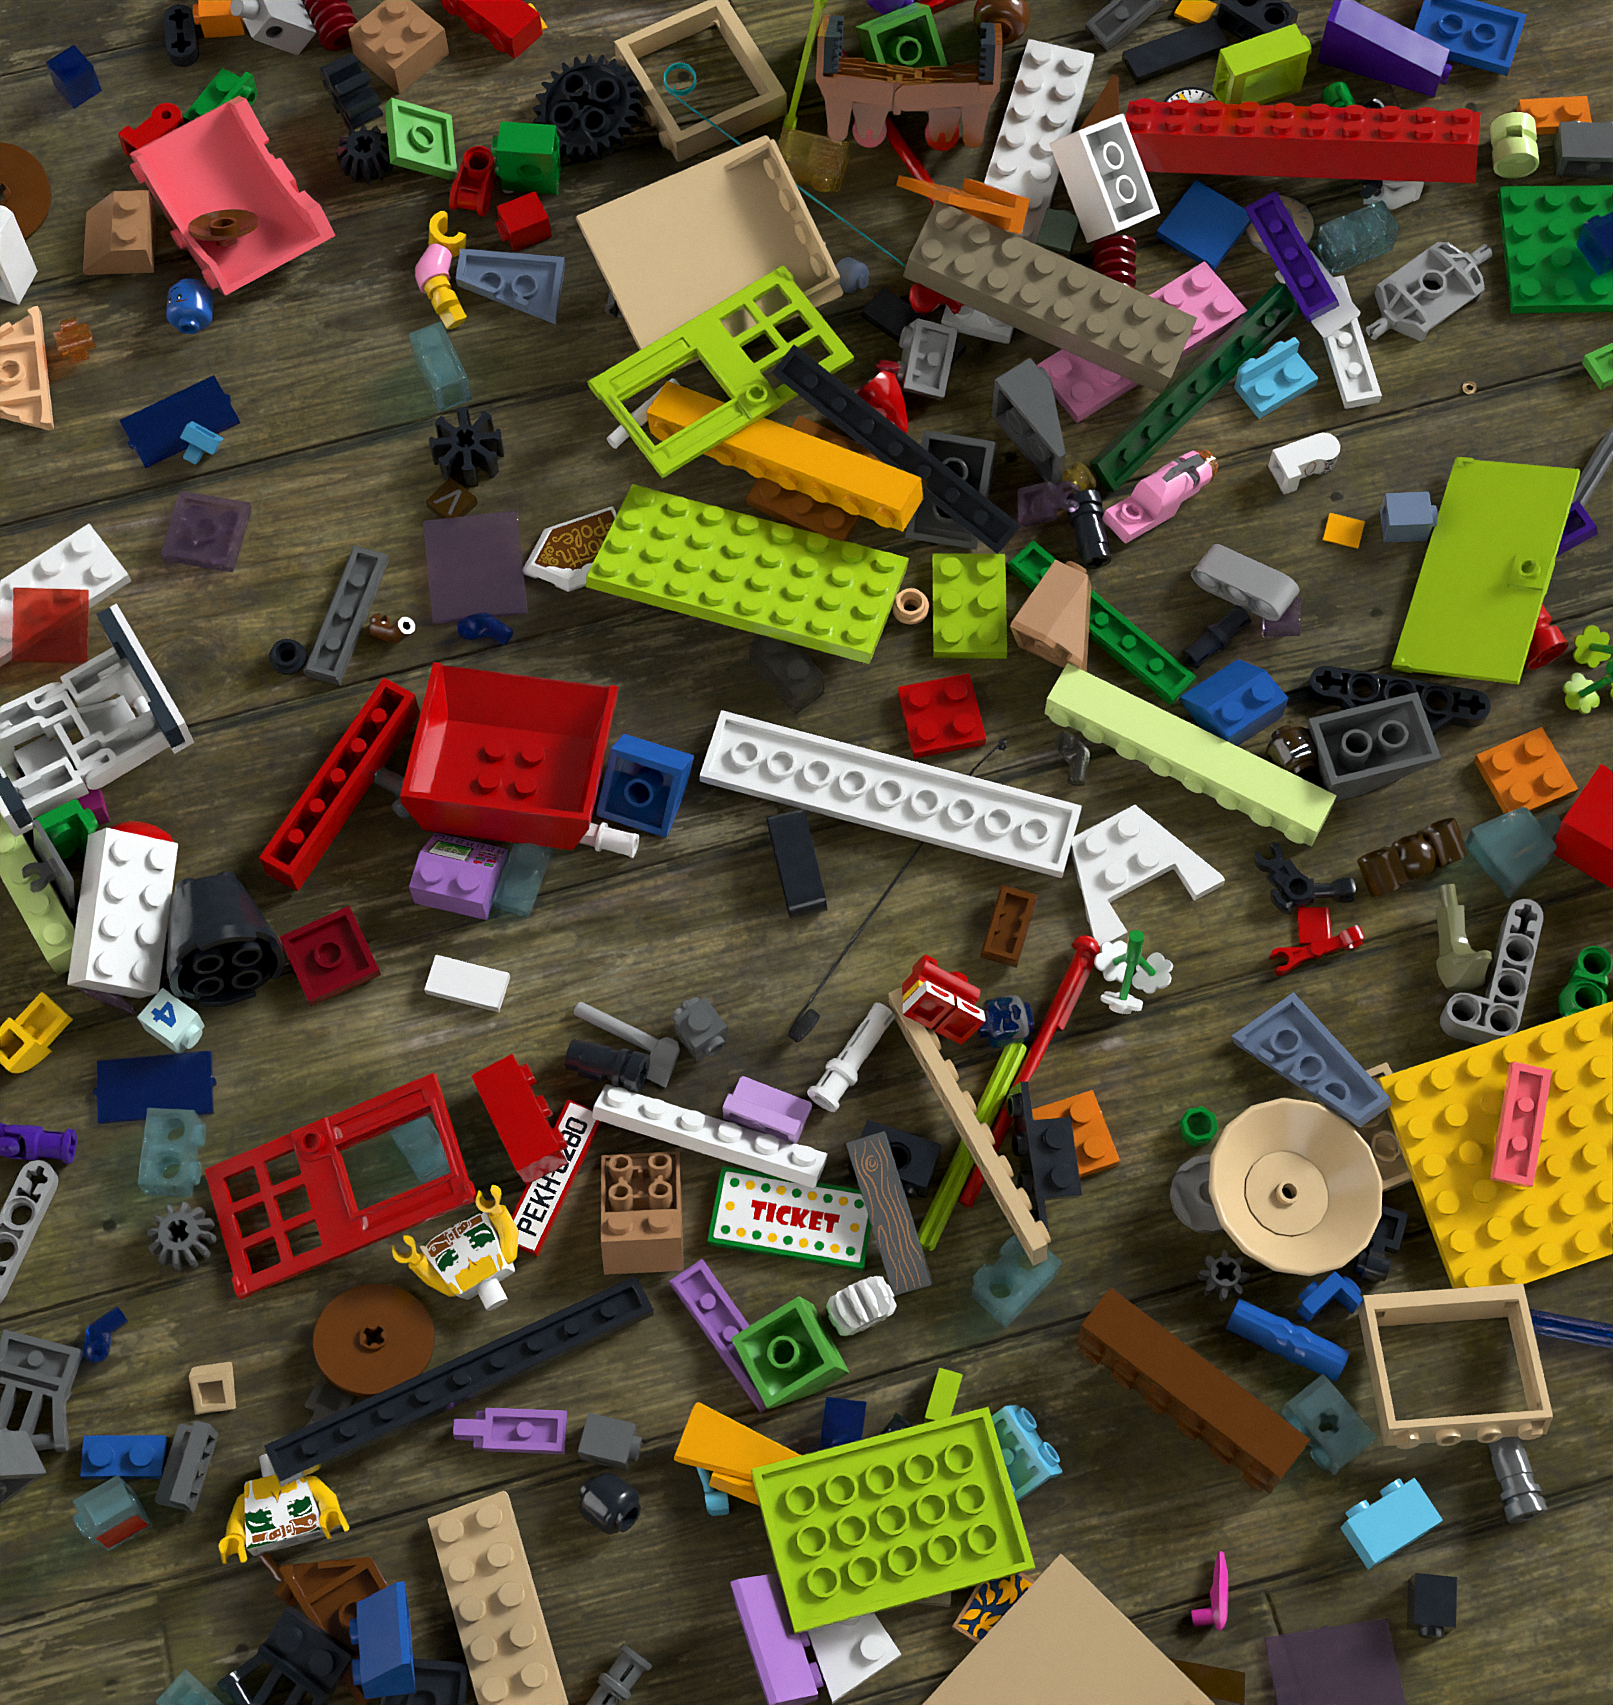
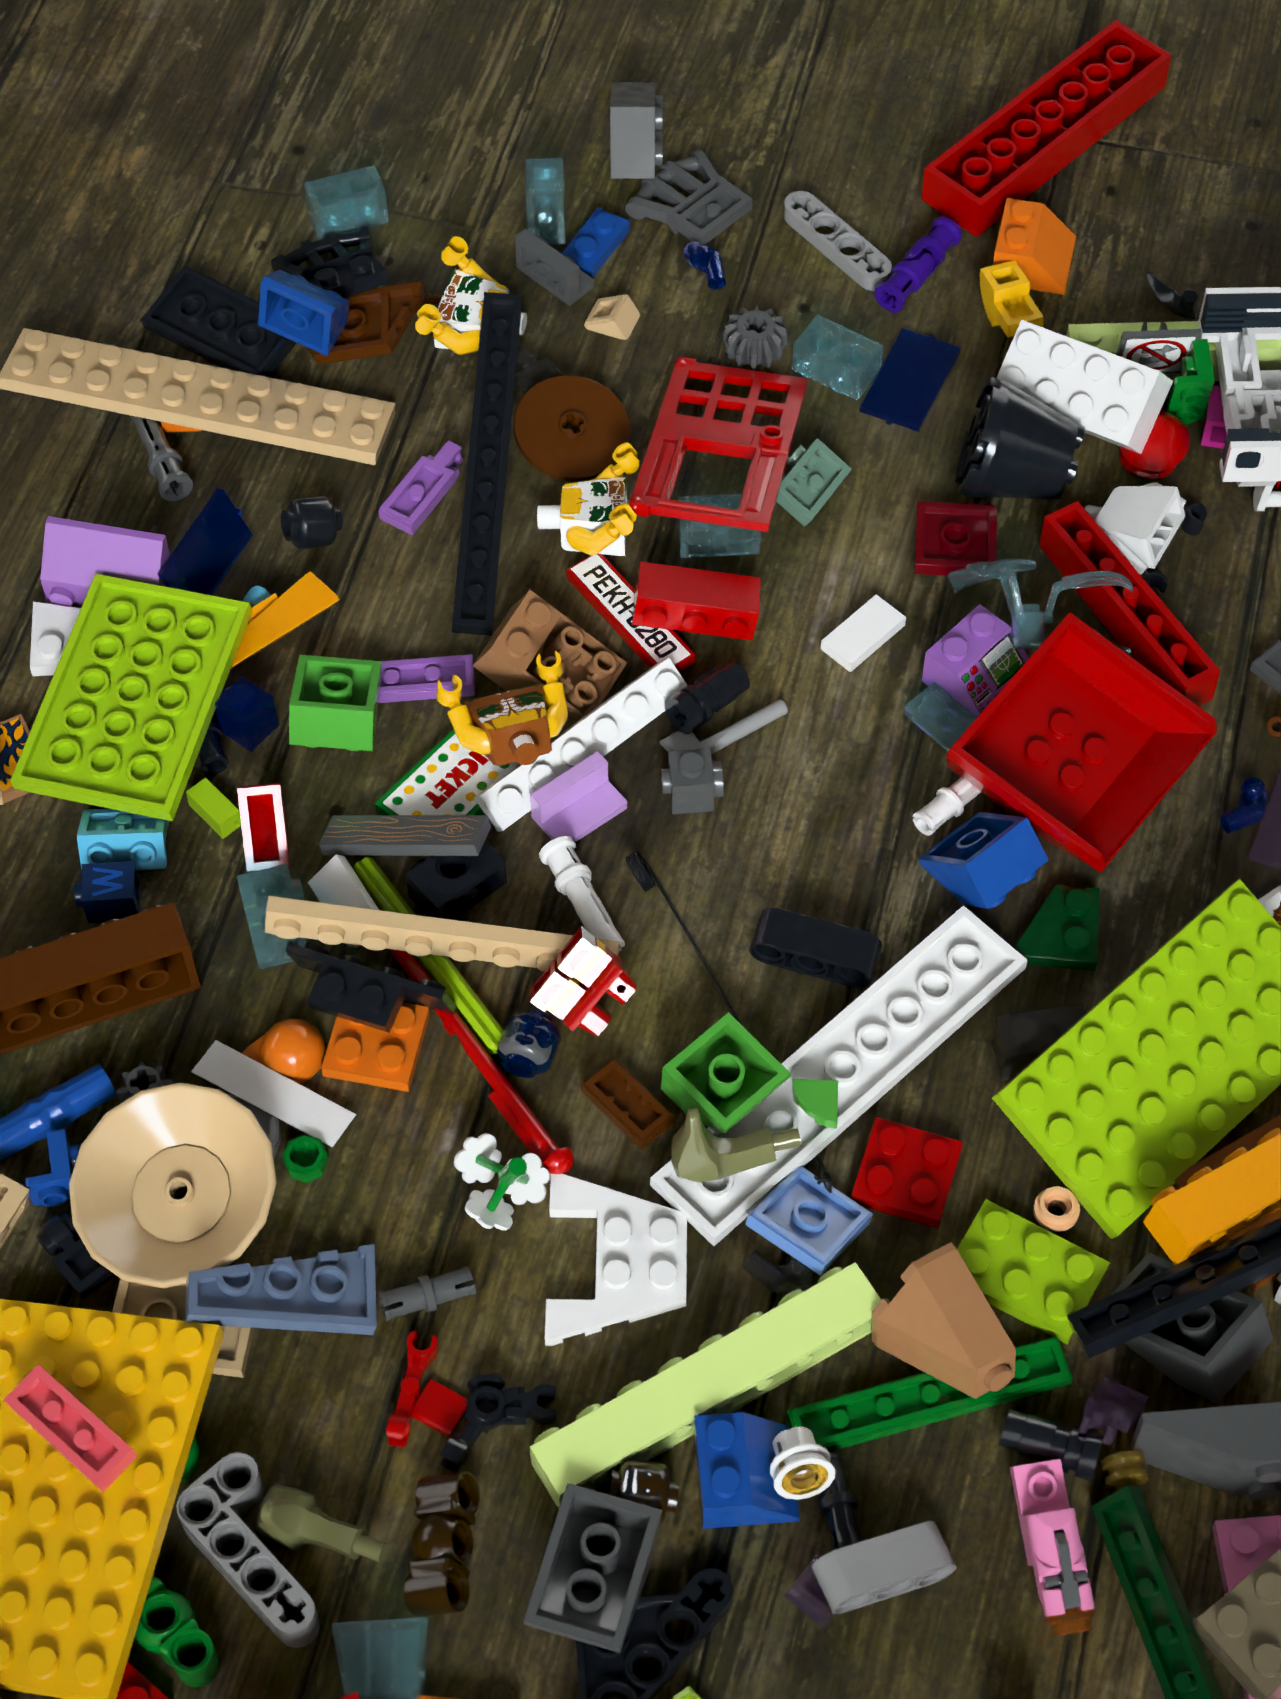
camera: 120 degrees right, 10 degrees down
light aqua brick [137,988,205,1055] -> none
dark grey brick [578,1412,643,1471] -> none
white gear [826,1276,897,1336] -> none
none -> dark blue brick [74,861,141,923]
none -> clear blue piece [157,488,253,595]
none -> white sticker [191,1040,356,1147]
none -> red slope [237,783,290,872]
none -> orange cap [242,1018,326,1085]
none -> white tile [308,854,379,948]
none -> dark grey pin [378,1266,476,1322]
none -> torso [436,651,568,766]
none -> bright green slope [661,1012,791,1133]
none -> olive animal [671,1107,802,1182]
none -> medium blue tile [745,1166,873,1276]
none -> white piece [770,1427,835,1500]
none -> sand green bracket [776,438,852,527]
none -> bright green tile [792,1079,838,1128]
none -> clear light blue plant [948,558,1133,649]
none -> dark green wing [1014,884,1100,971]
none -> white torso [1084,482,1207,597]

